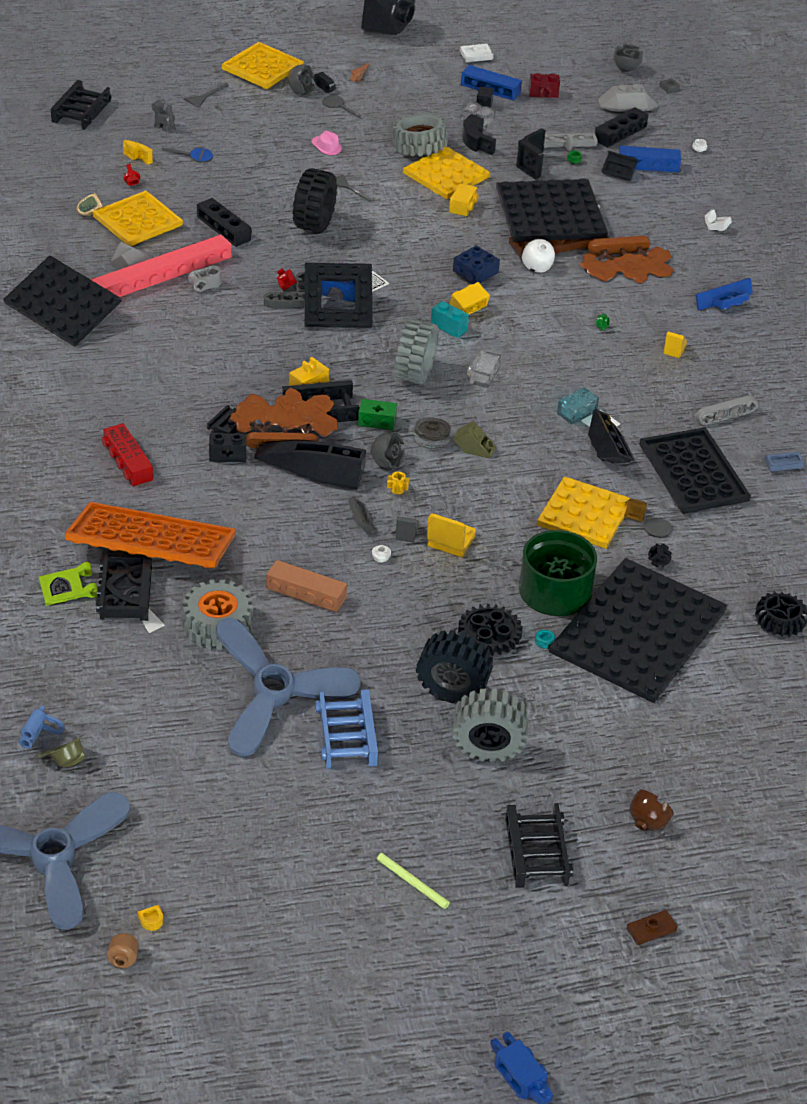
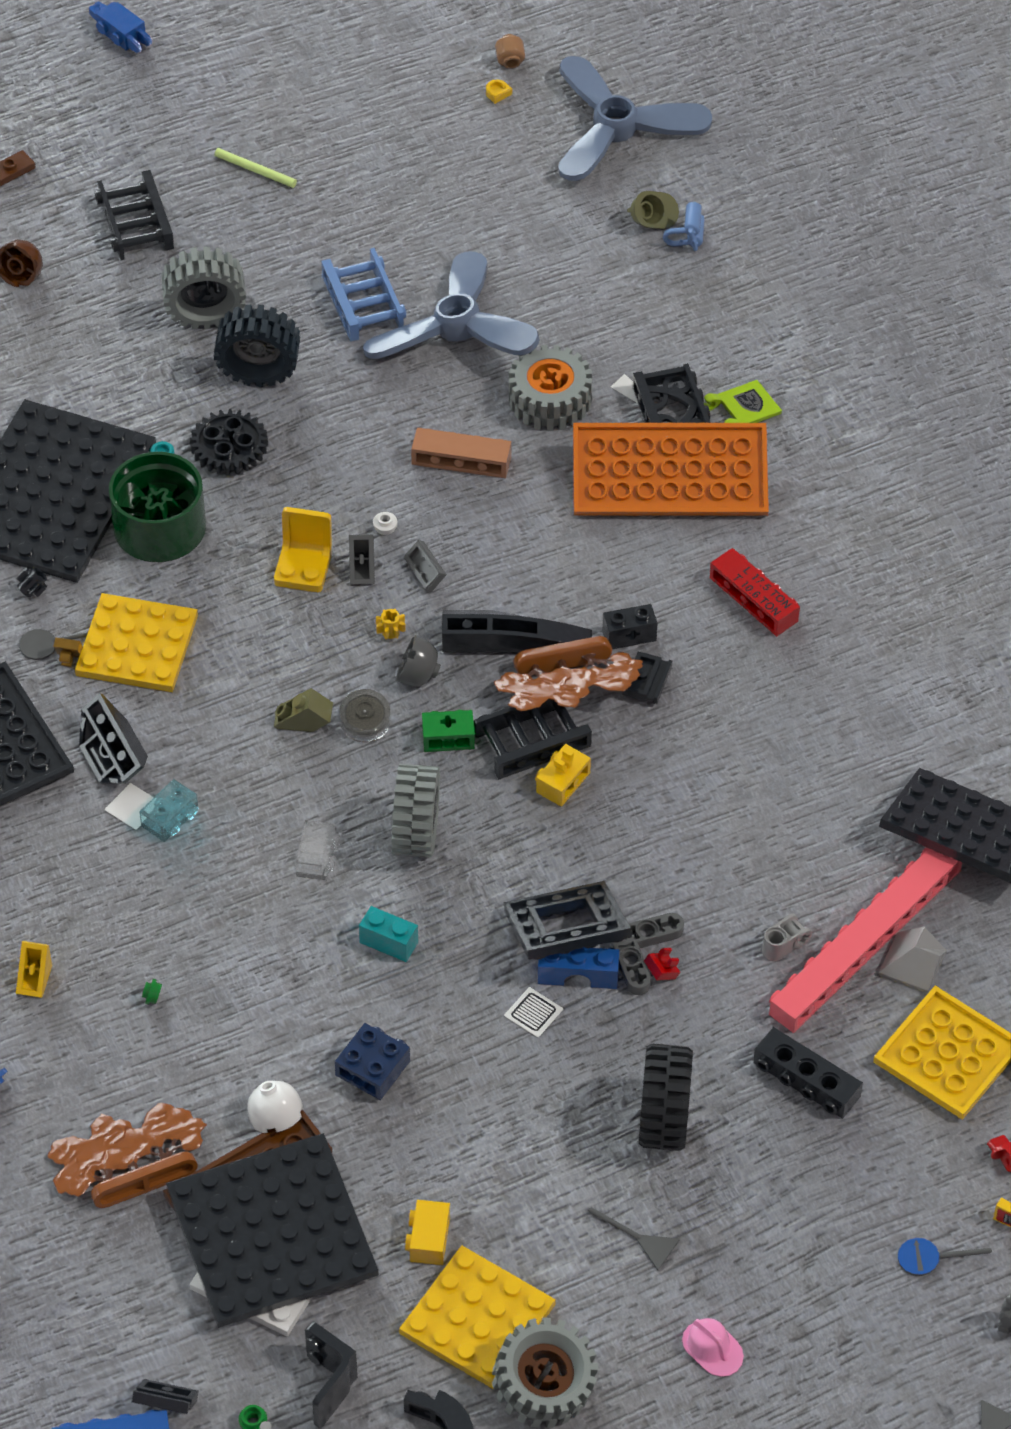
camera: 170 degrees right, 10 degrees up
yellow brick [449,282,490,315] -> none

